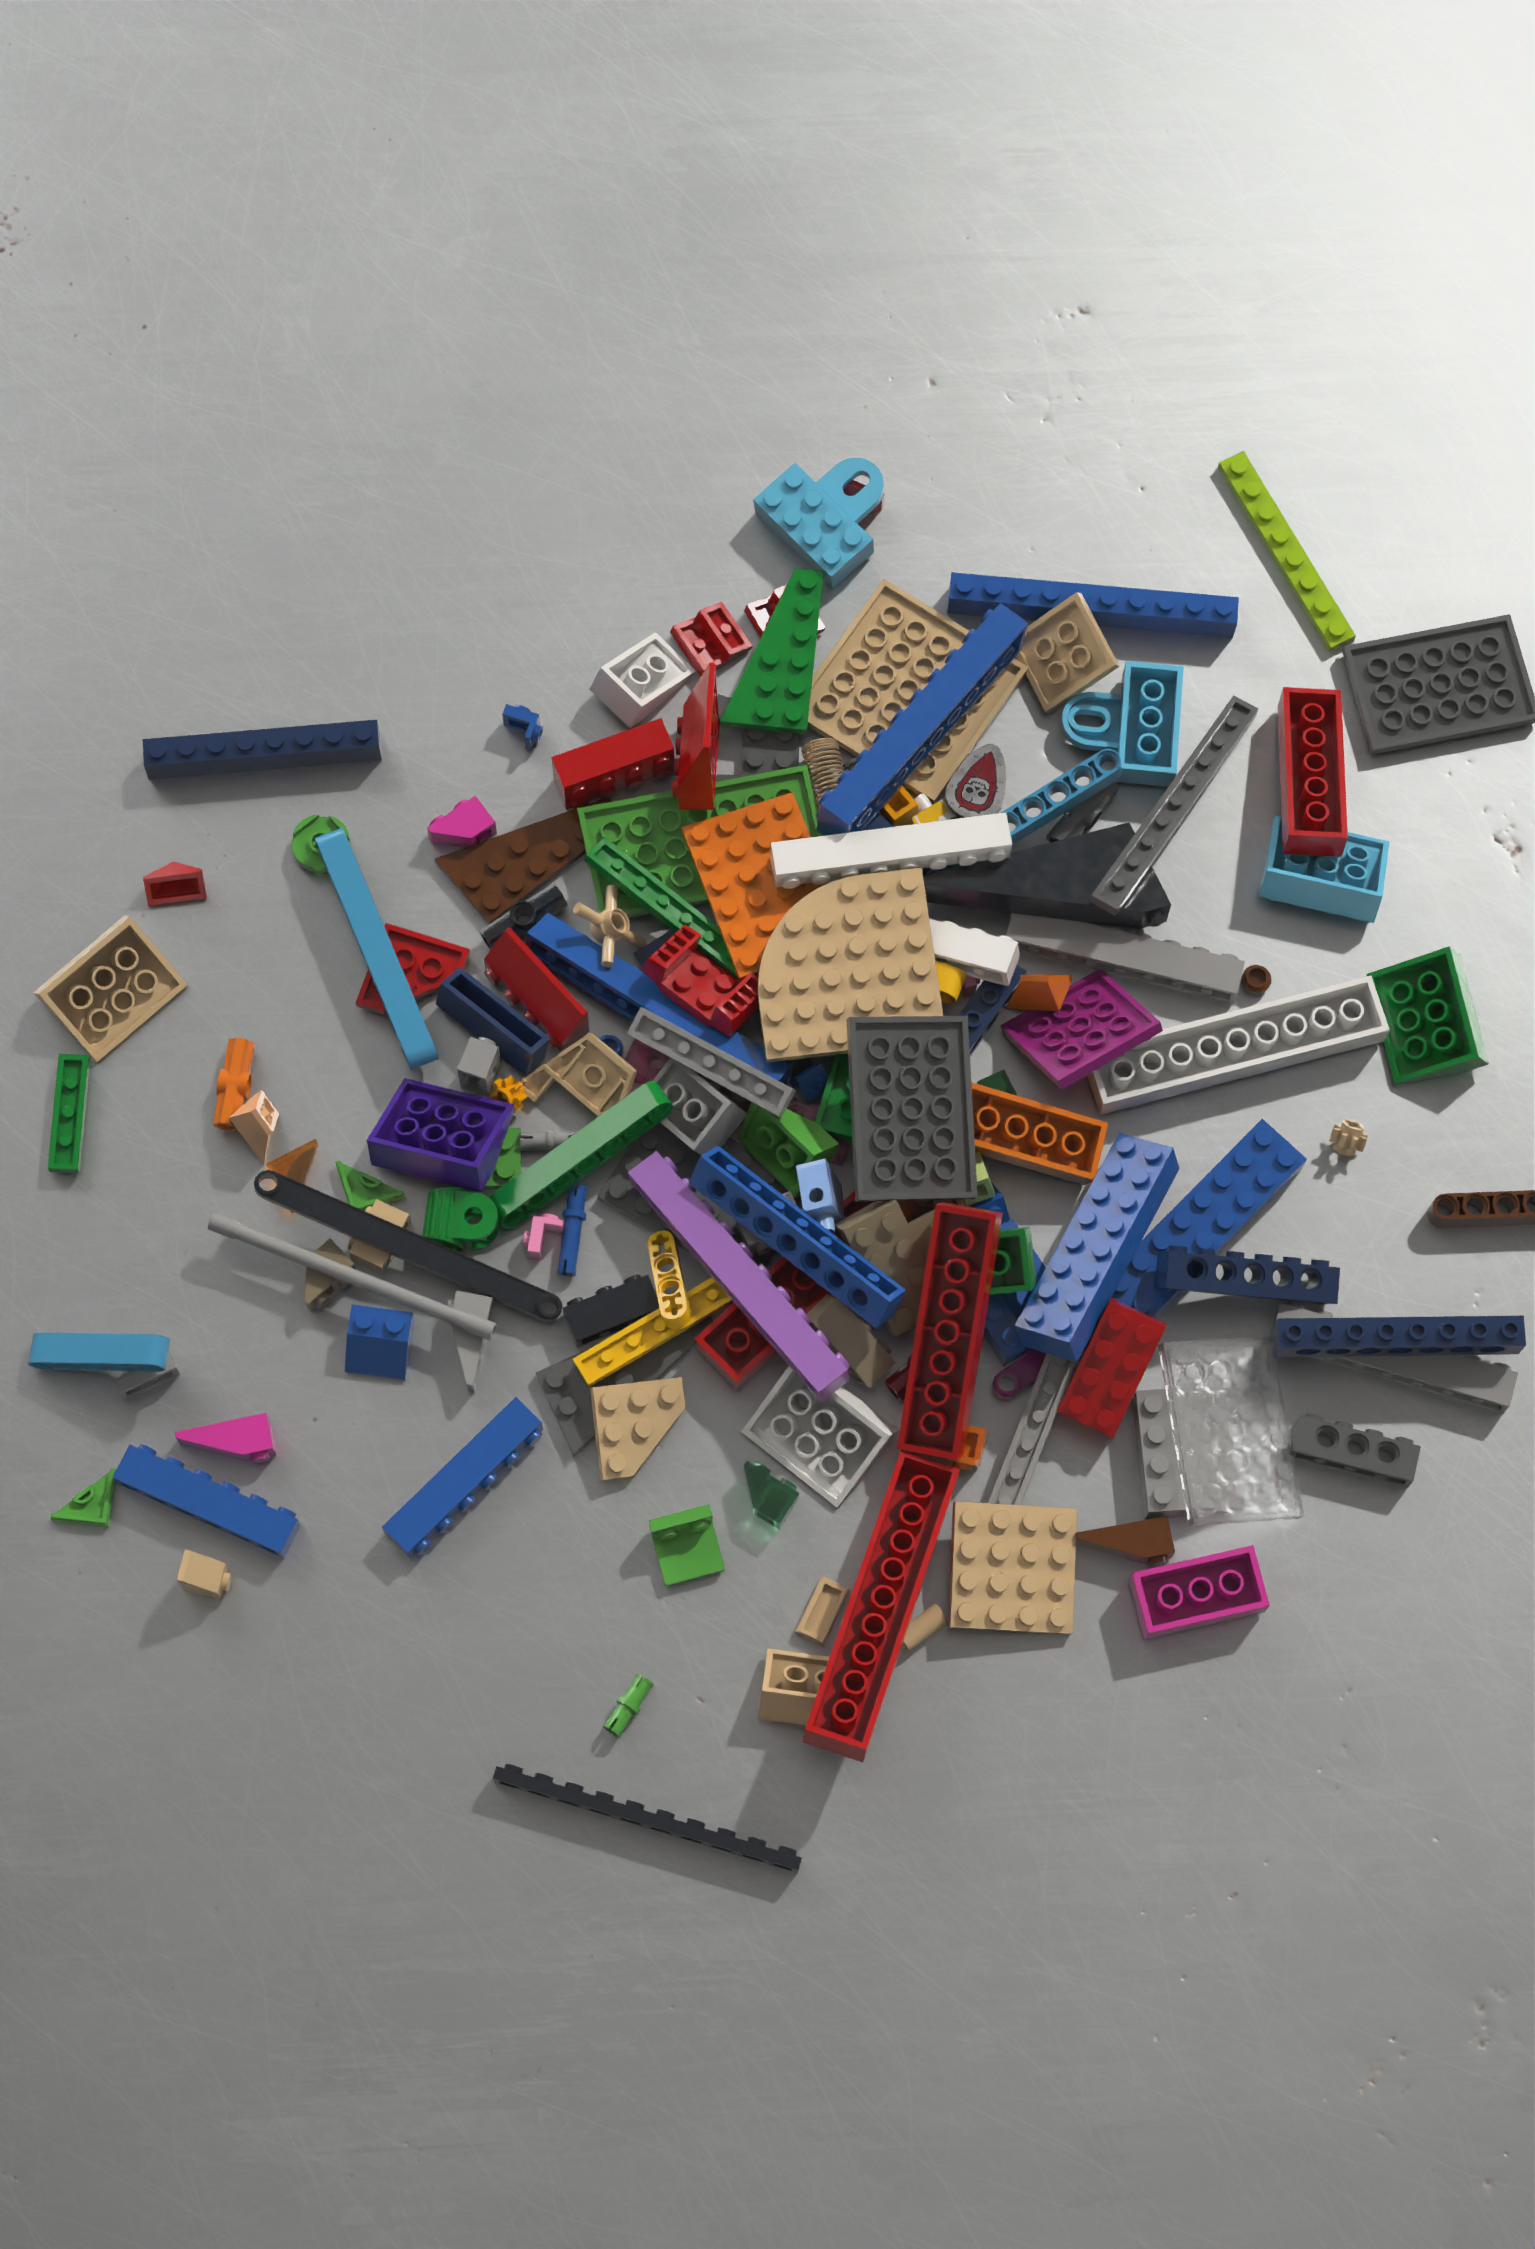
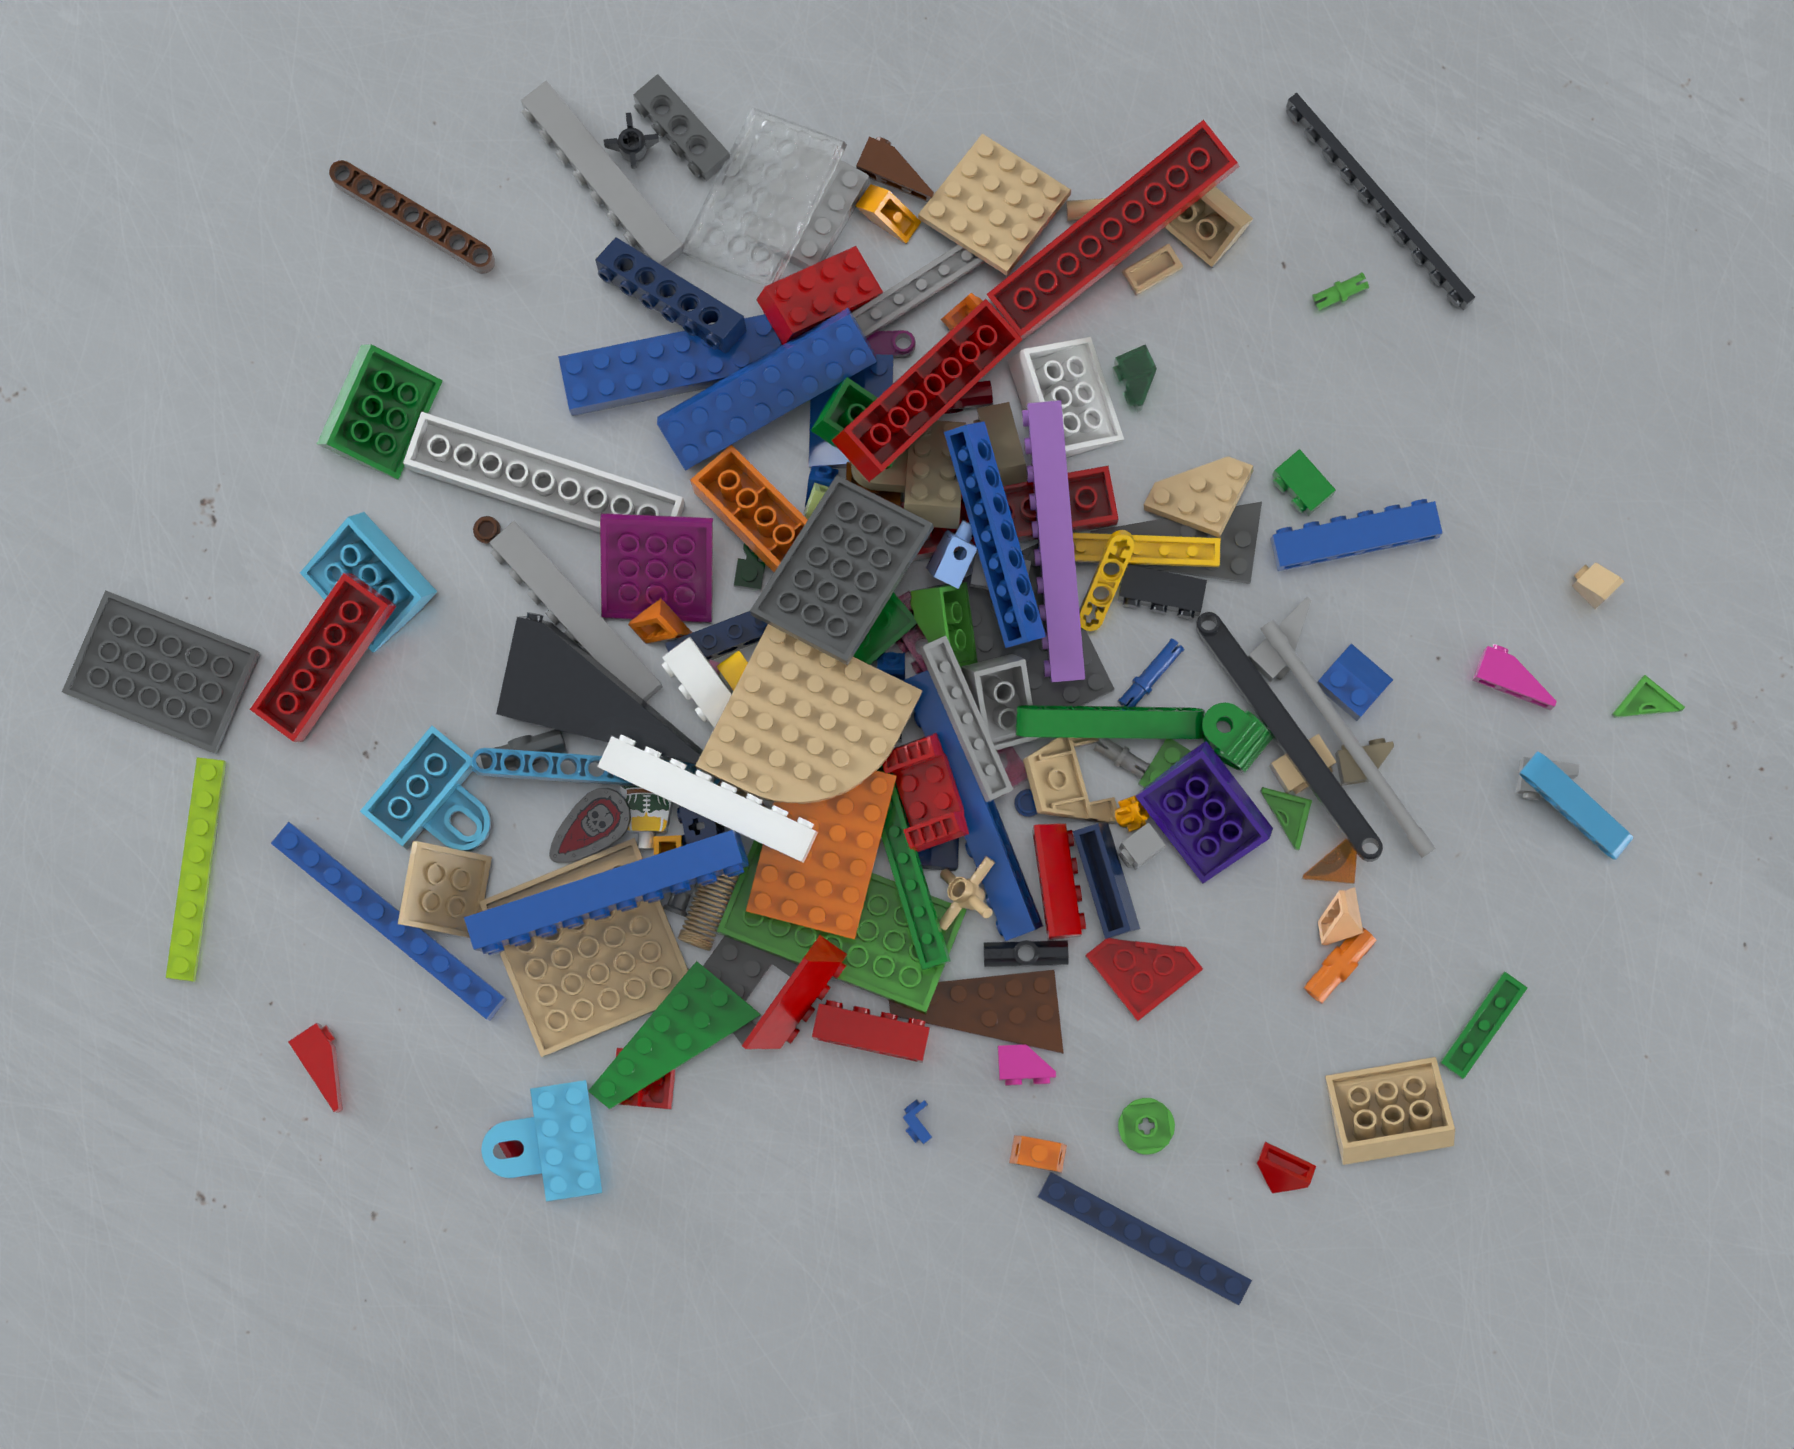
camera: 140 degrees left, 10 degrees up
blue brick [113,1444,301,1559] -> none
dark azure beam [314,828,439,1070] -> none
bright pink bracket [523,1214,564,1260] -> none
white slope [589,632,696,728] -> none
bright green bracket [649,1504,725,1586] -> none
red slope [670,602,753,677] -> none
dark grey plate [1090,695,1259,916] -> none
dark pink brick [1128,1545,1270,1640] -> none
dark blue brick [1272,1315,1526,1357] -> none
tan gear [1329,1119,1368,1156] -> none
none -> red slope [288,1023,343,1113]
none -> black brick [603,112,659,169]
none -> light orange slope [855,184,921,244]
none -> orange torso [1009,1135,1067,1173]
none -> green brick [1272,449,1336,516]

